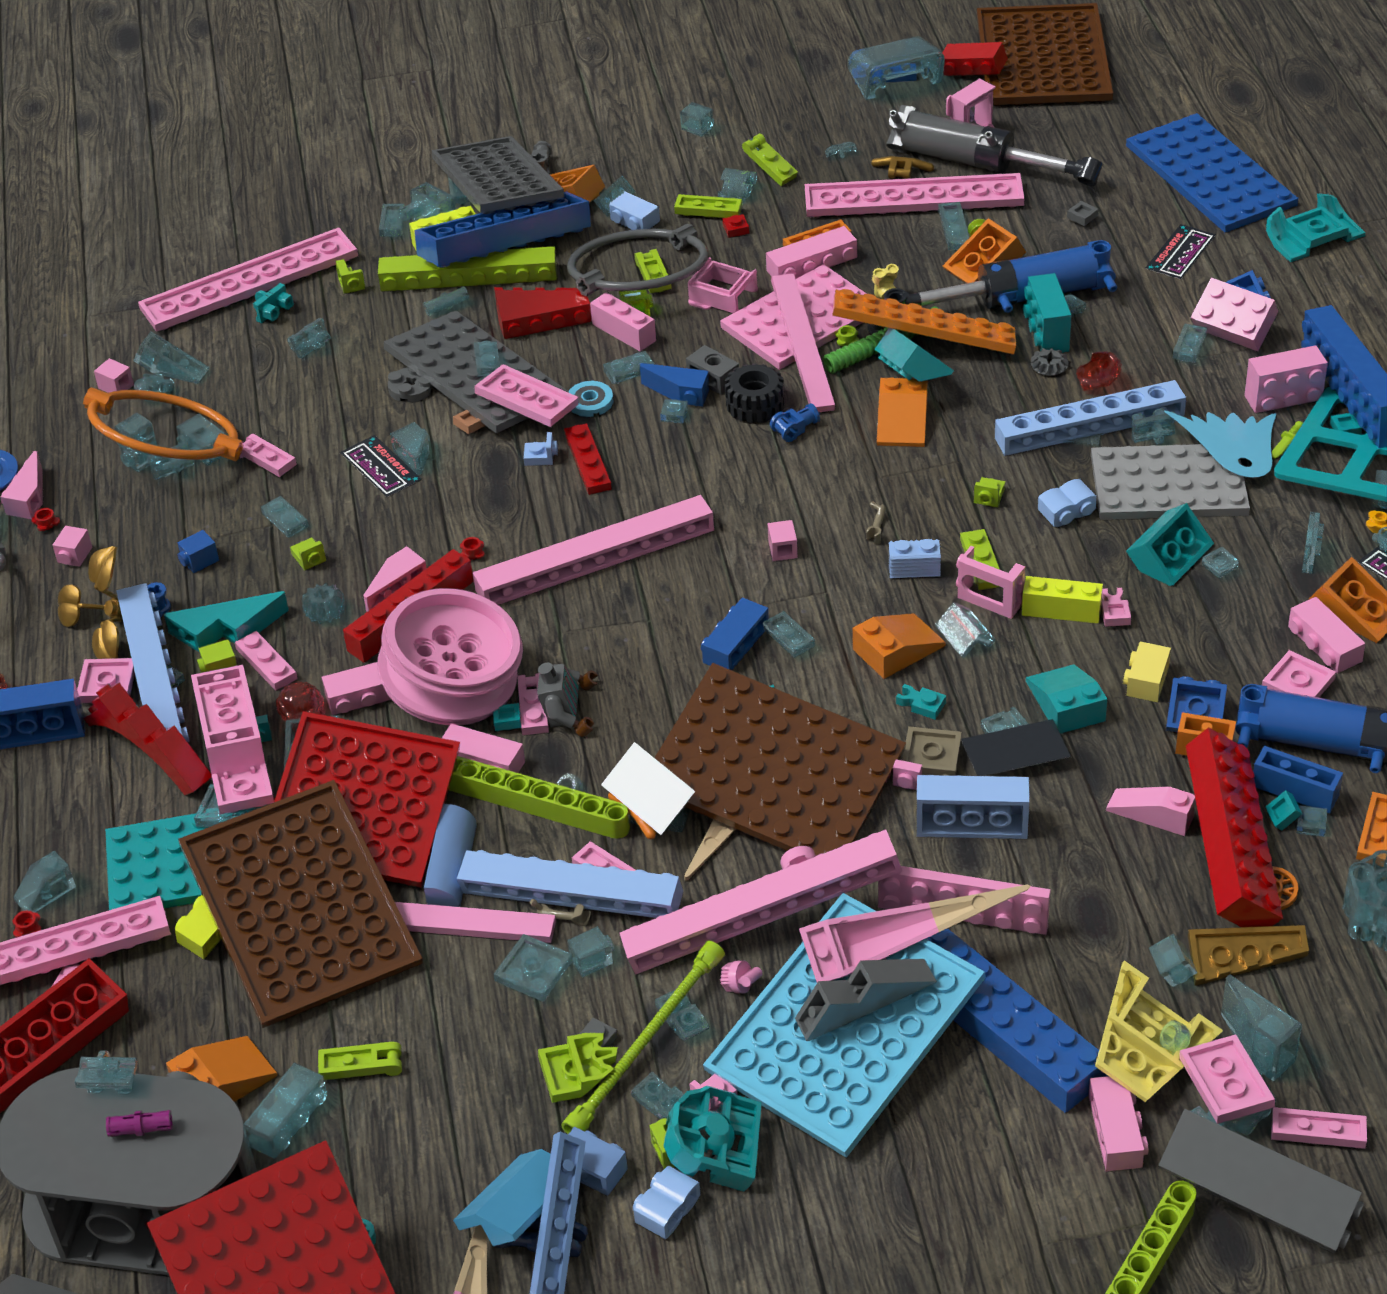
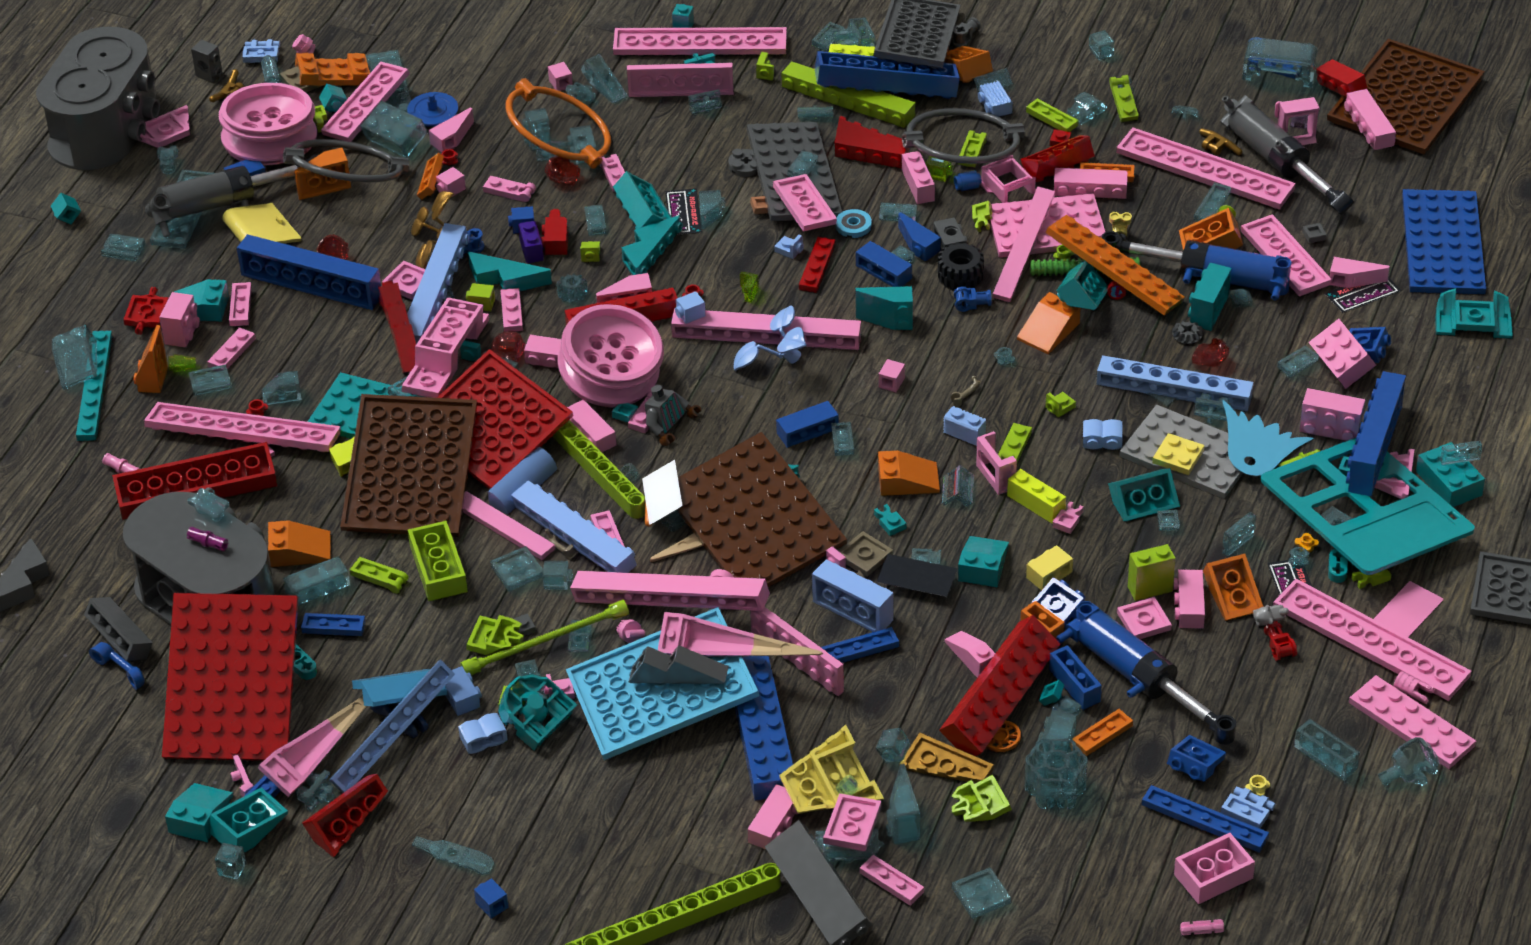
camera: 30 degrees right, 0 degrees up
none -> blue plate [301,613,366,636]
none -> lime brick [408,521,468,601]
none -> orange plate [417,152,444,200]
none -> bright pink plate [483,176,536,202]
none -> dark purple brick [518,221,544,263]
none -> red hinge [541,209,568,255]
none -> clear red hair [545,156,581,186]
none -> teal slope [613,171,672,229]
none -> teal slope [622,215,683,275]
none -> bright pink plate [627,63,734,97]
none -> teal brick [672,4,694,28]
none -> light blue brick [675,292,706,324]
none -> light blue plant [734,305,806,371]
none -> clear neon green bracket [740,271,759,303]
none -> blue plate [821,627,899,663]
none -> teal slope [855,286,913,330]
none -> blue brick [856,241,912,287]
none -> lime plate [952,775,1012,822]
none -> blue brick [954,170,982,191]
none -> lime plate [972,201,992,232]
none -> clear light blue plate [994,347,1015,365]
none -> red wedge [1020,135,1095,182]
none -> clear light blue brick [1038,709,1077,759]
none -> red tile [1107,281,1126,300]
none -> lime brick [1128,544,1175,601]
none -> light yellow plate [1152,433,1204,475]
none -> bright pink plate [1241,214,1332,296]
none -> bright pink slope [1330,257,1390,288]
none -> bright pink brick [1344,89,1396,150]

